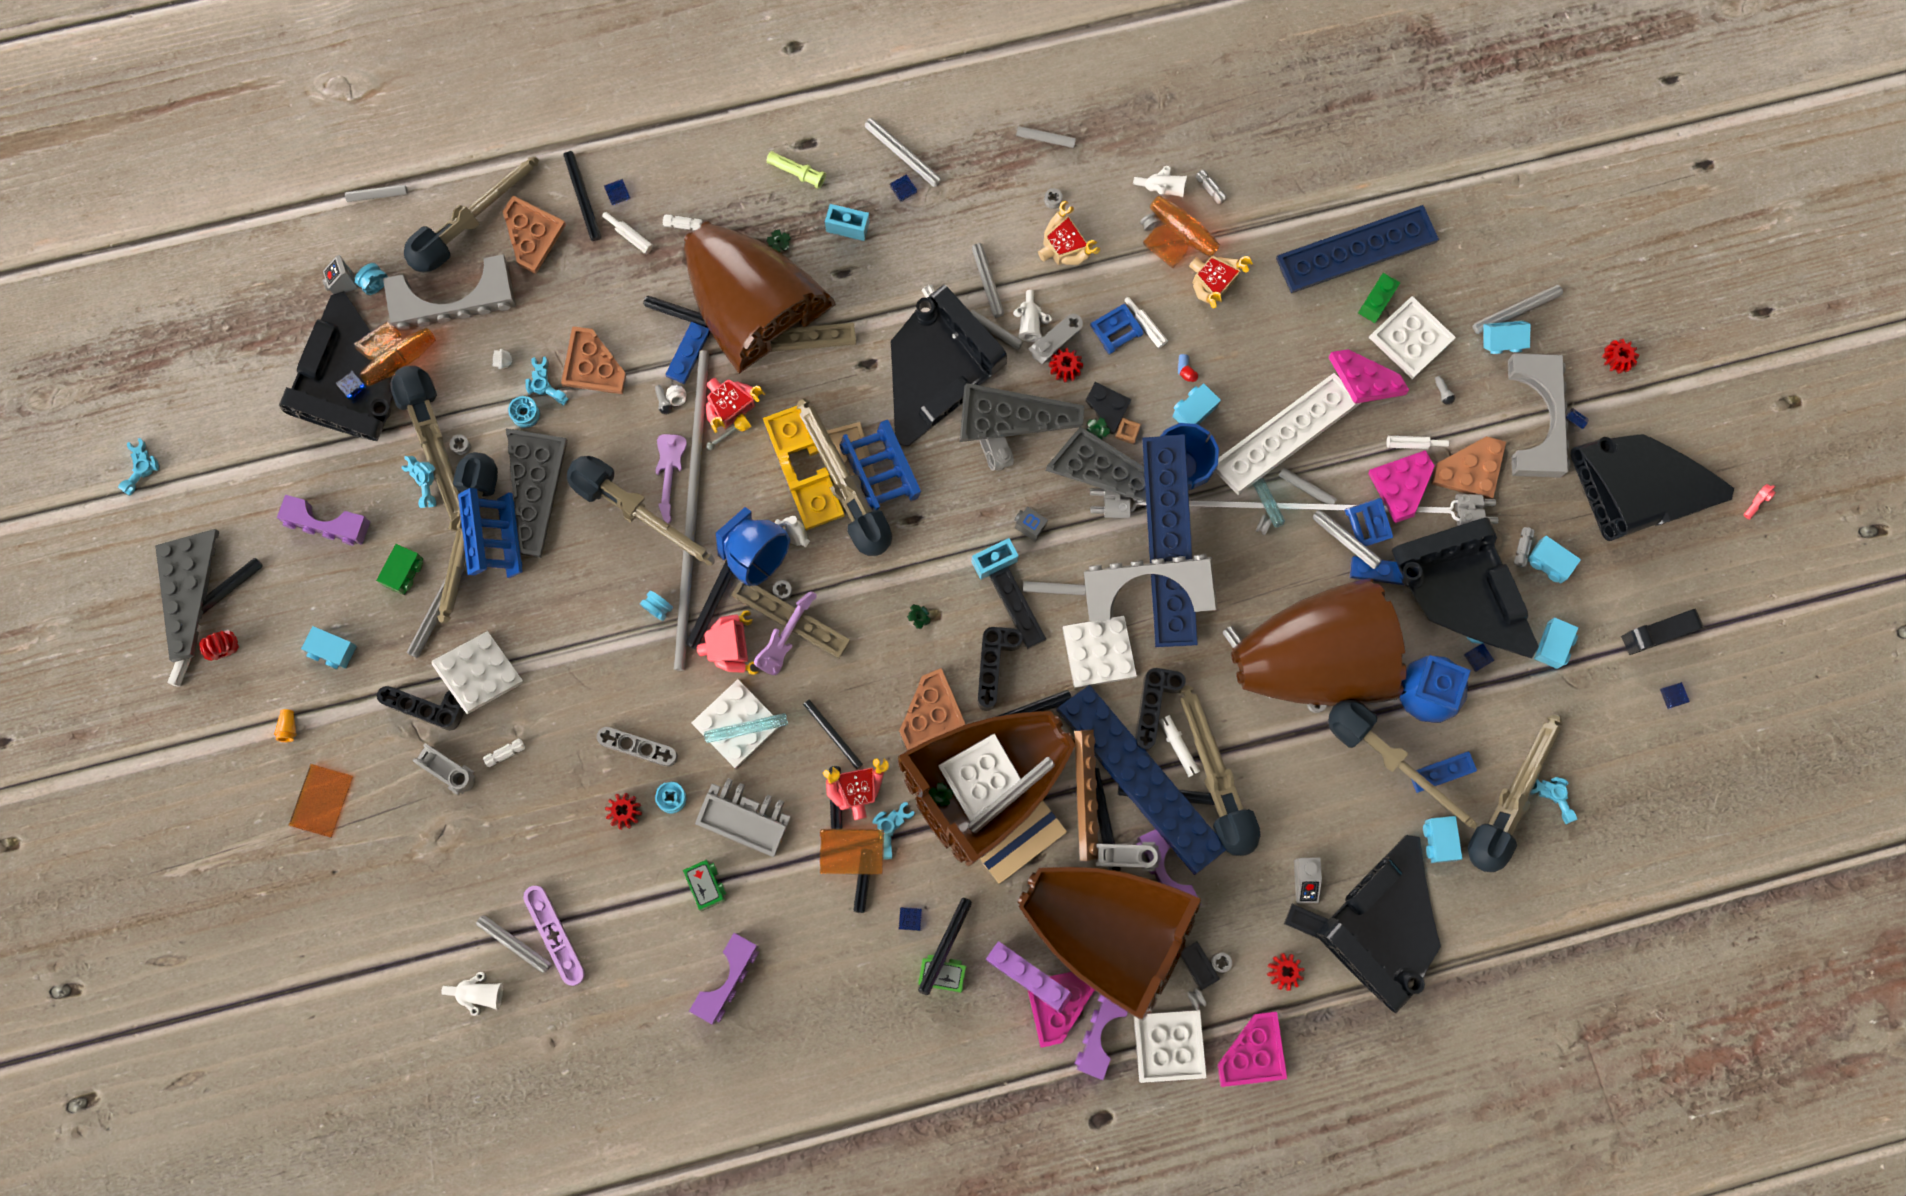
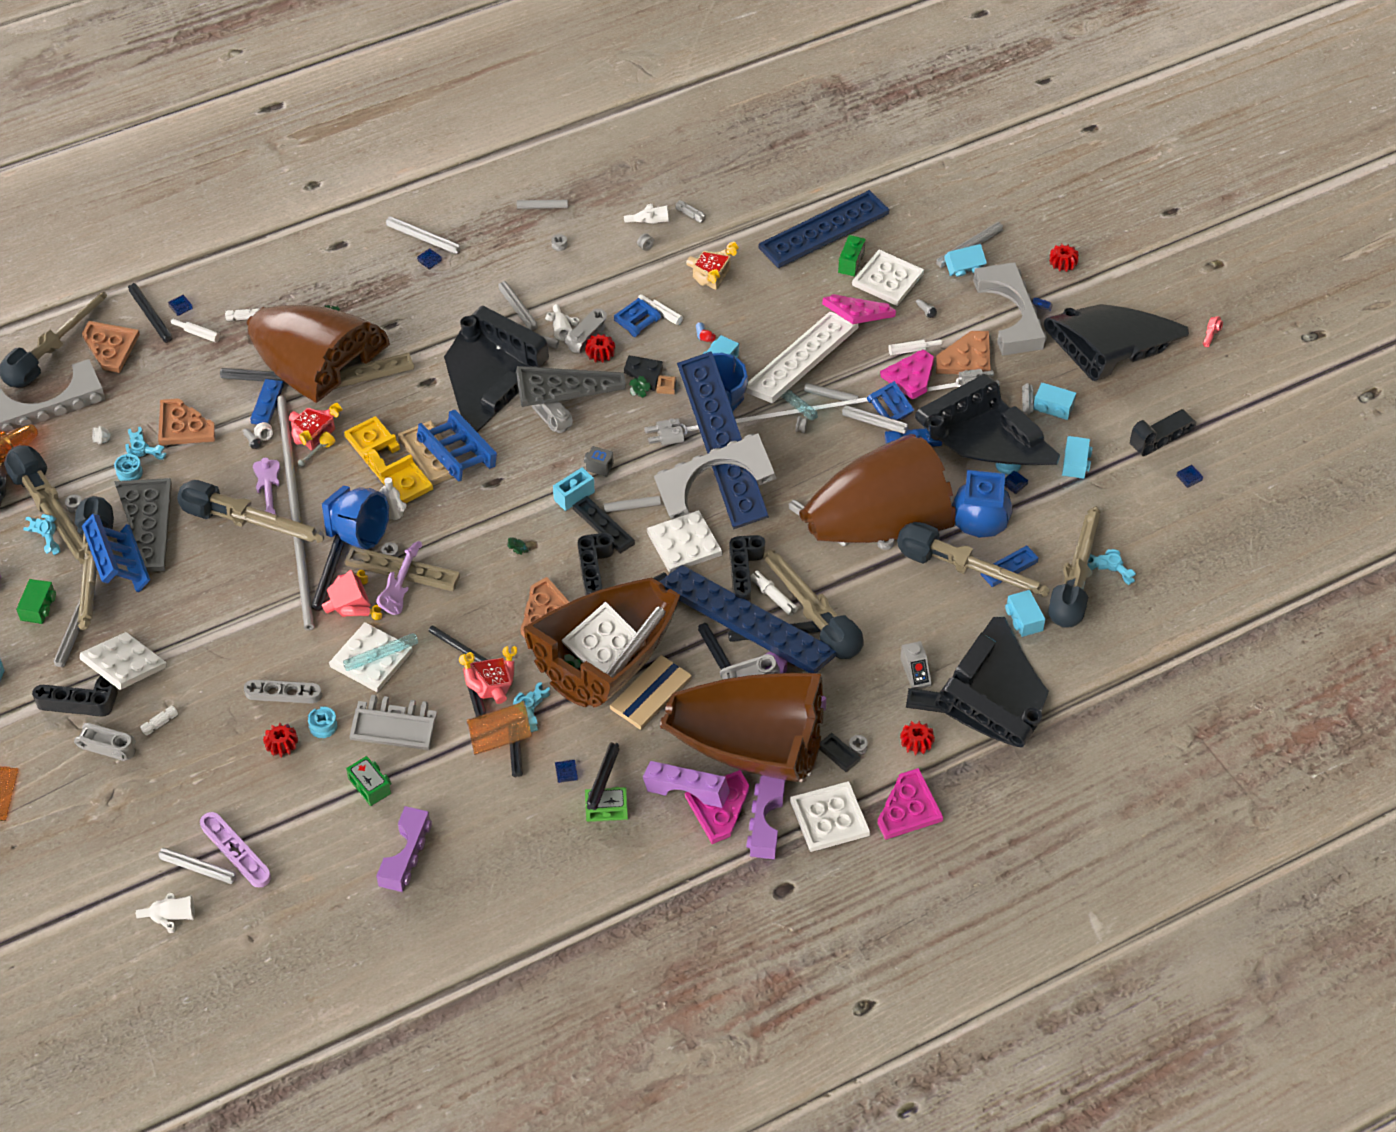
camera: 10 degrees left, 25 degrees down
medium azure wheel [640,590,673,621] -> none
yellowish green pin [767,151,826,189] -> none
piece [797,398,892,556] -> none
medium azure brick [825,204,870,241] -> none
torso [1038,201,1100,265] -> none
dark grey wing [1045,426,1146,502] -> none
medium nougat plate [1074,730,1099,861] -> none
clear orange plate [1143,195,1220,268] -> none
light grey bush [1187,988,1206,1010] -> none

